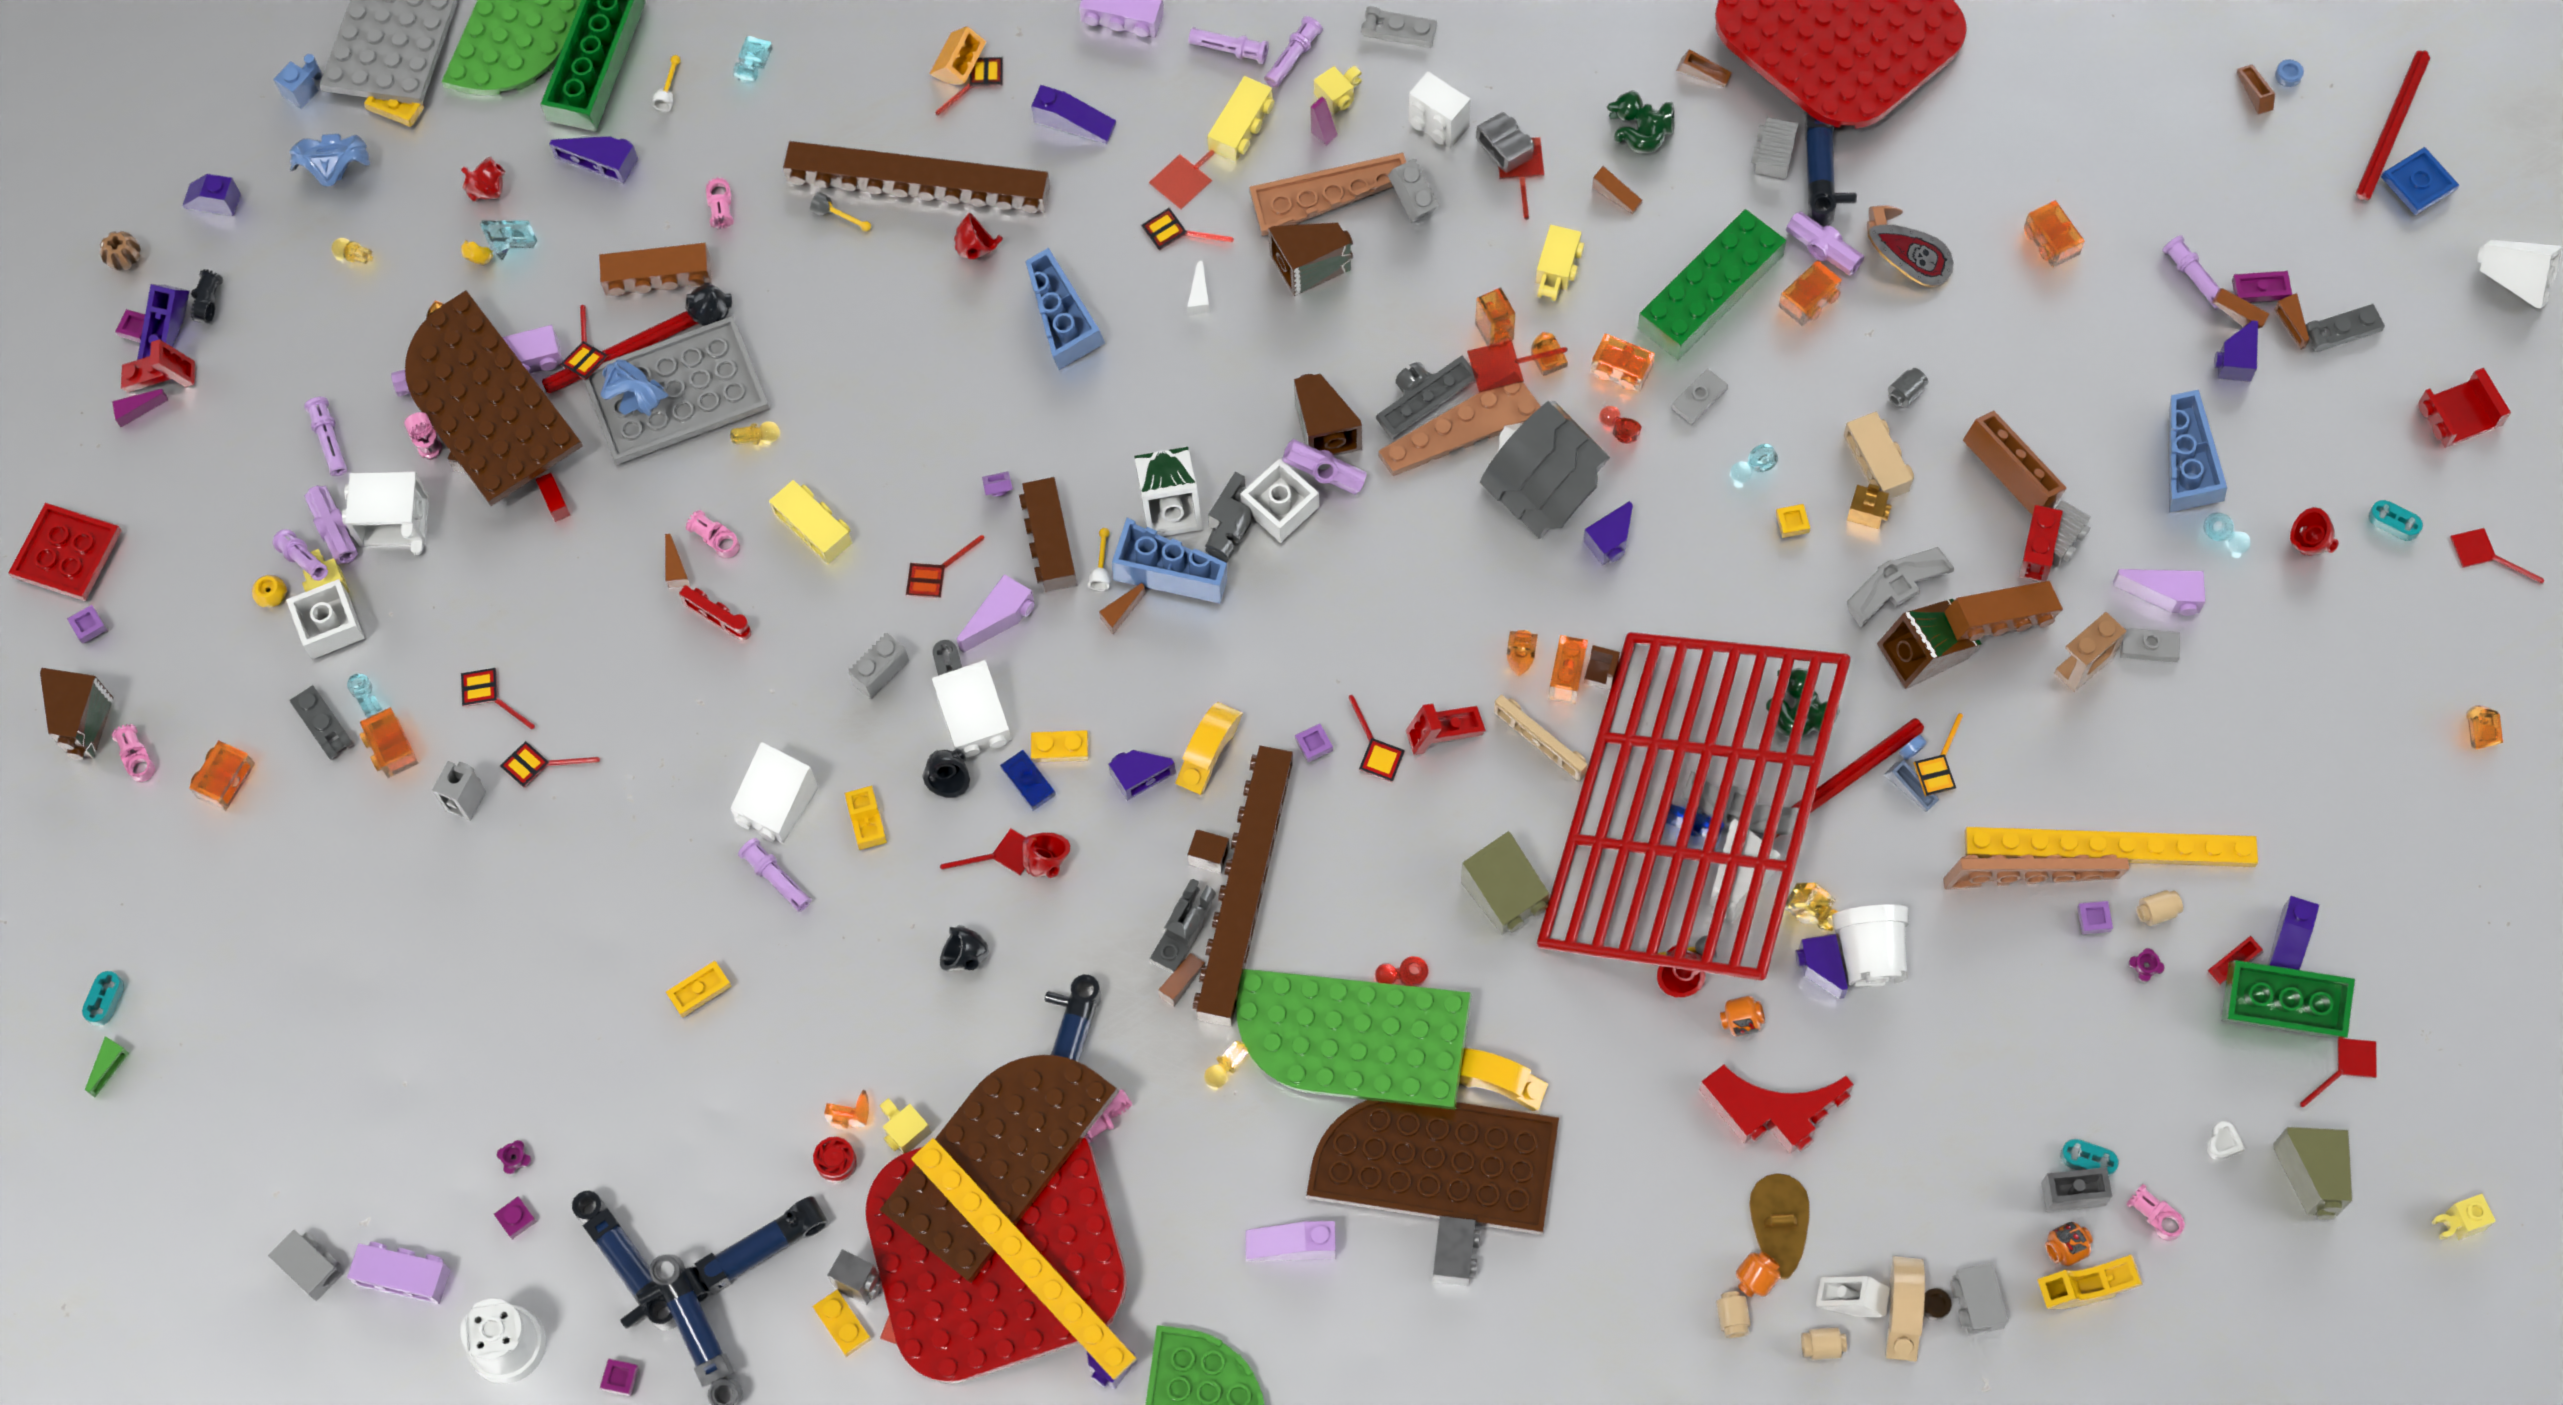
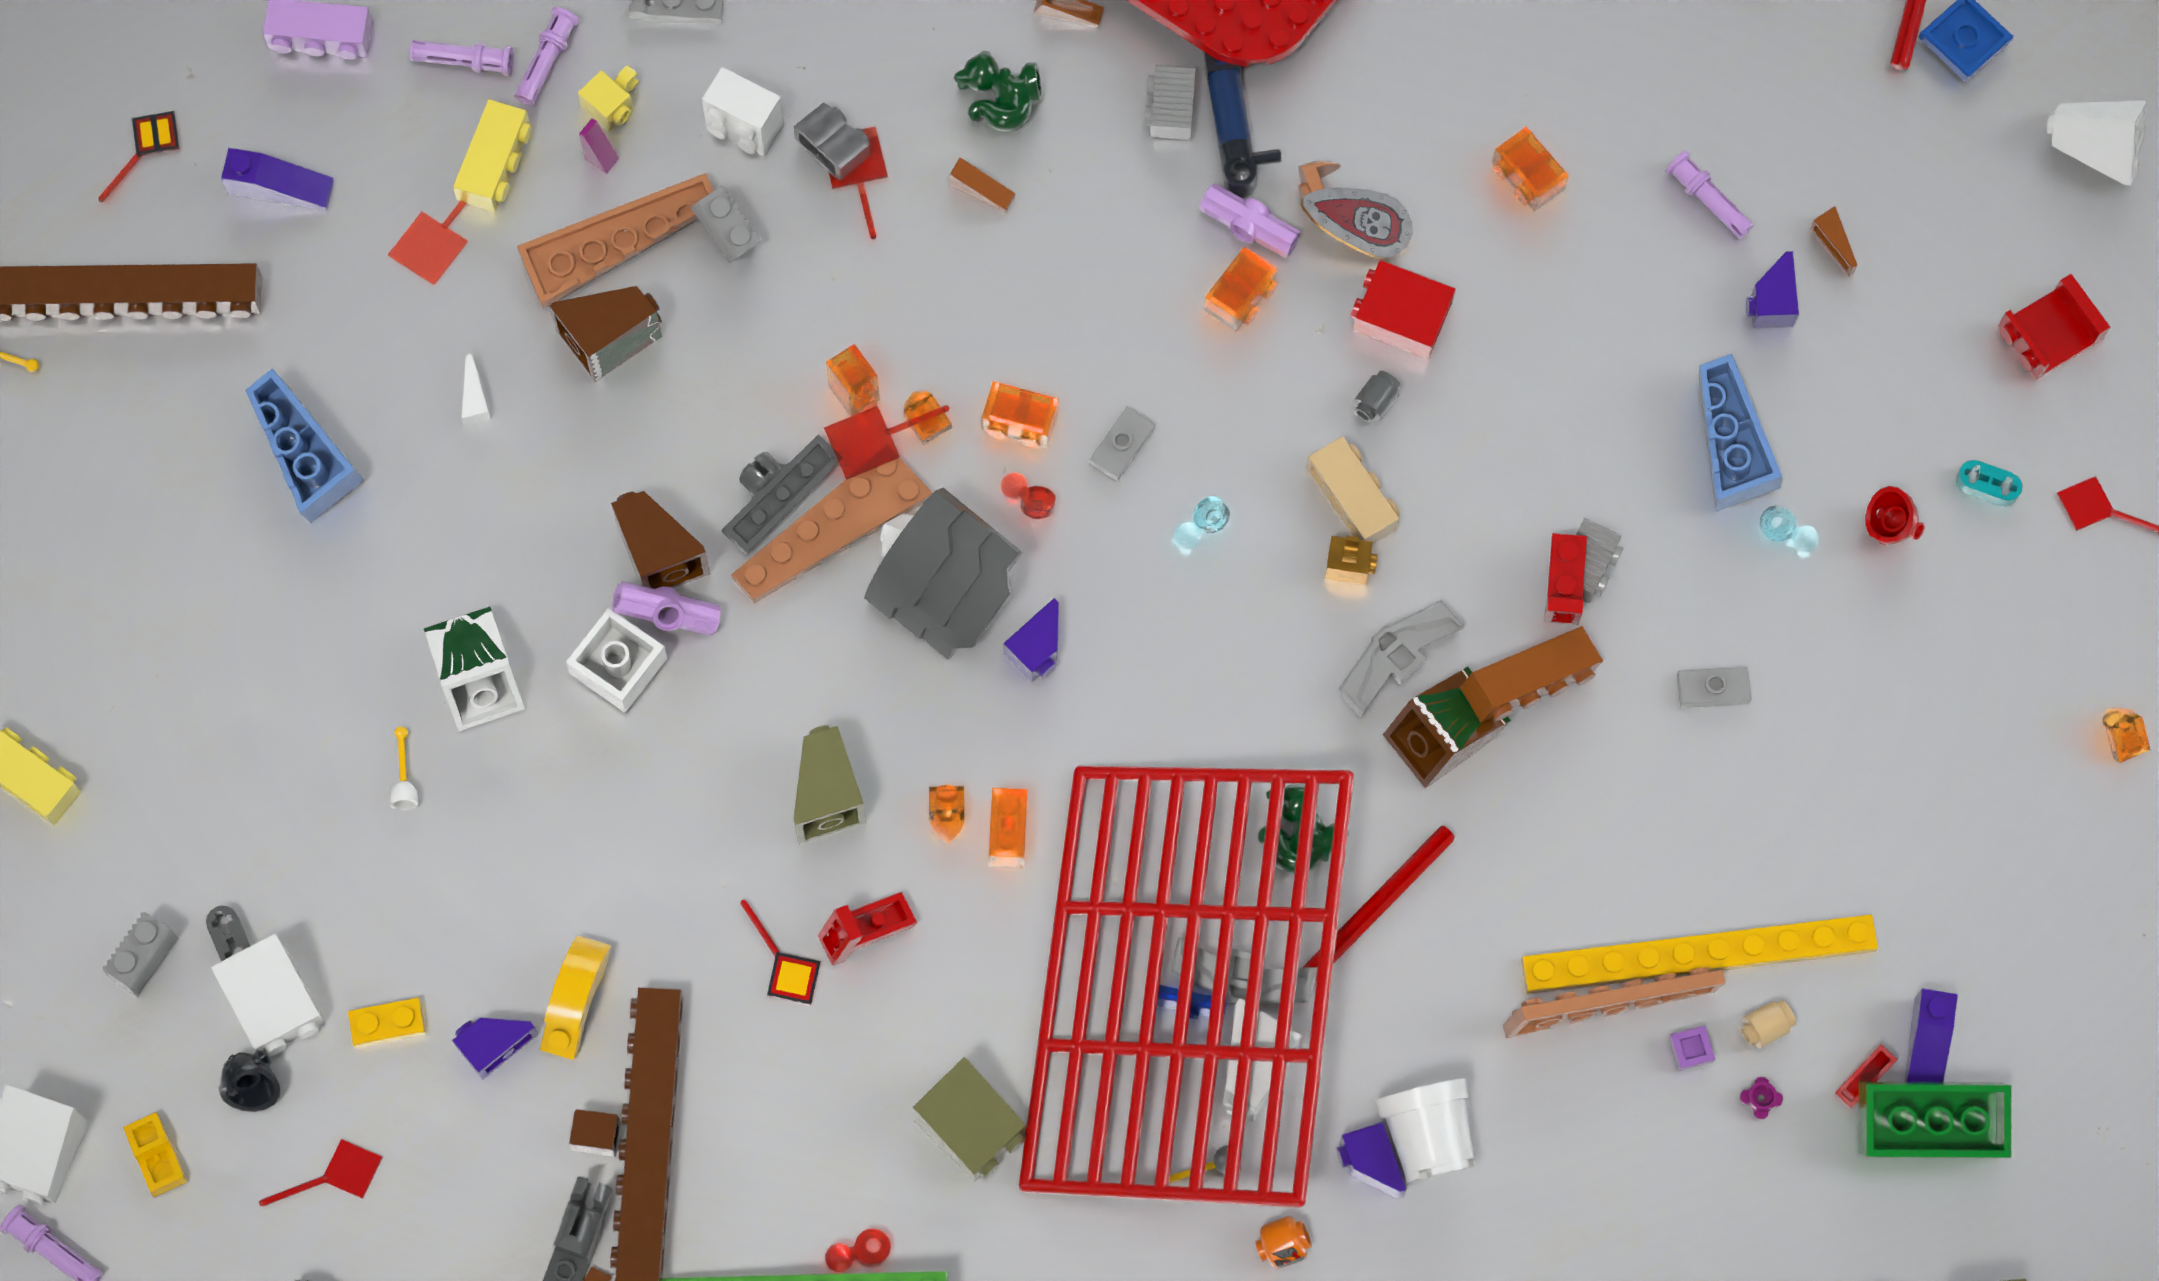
camera: 15 degrees left, 5 degrees up
clear red piece [906,535,984,598] -> none
light orange brick [929,26,986,85] -> none
red helmet [954,213,1003,259] -> none
lavender slope [957,574,1034,652] -> none
medium lavender plate [982,471,1013,496] -> none
clear blue plate [1000,750,1056,811] -> none
reddish brown brick [1019,477,1078,592] -> none
red helmet [1022,833,1070,878] -> none
dark orange piece [1099,583,1146,635] -> none
medium blue wedge [1112,518,1227,603] -> none
piece [1141,208,1234,251] -> none
dark grey plate [1205,472,1251,563] -> none
medium lavender plate [1295,724,1333,762] -> none
tan plate [1494,694,1588,782] -> none
light yellow brick [1536,224,1585,302] -> none
reddish brown panel [1584,645,1620,690] -> none
green brick [1637,209,1787,361] -> none
red helmet [1657,945,1706,997] -> none
yellow plate [1775,504,1810,538] -> none
clear yellow brick [1785,883,1838,931] -> none
sand blue piece [1884,760,1940,812] -> none
medium blue tile [1899,734,1927,761] -> none
piece [1913,713,1963,796] -> none
dark orange brick [1963,410,2067,515] -> none
medium nougat window [2054,612,2127,692] -> none
lavender slope [2113,569,2205,616] -> none
dark orange piece [2212,288,2269,329] -> none
magenta plate [2232,271,2292,302] -> none
red piece [2300,1038,2377,1107] -> none
dark grey plate [2306,304,2385,352] -> none
none -> olive slope [793,725,866,844]
none -> red brick [1350,260,1456,360]

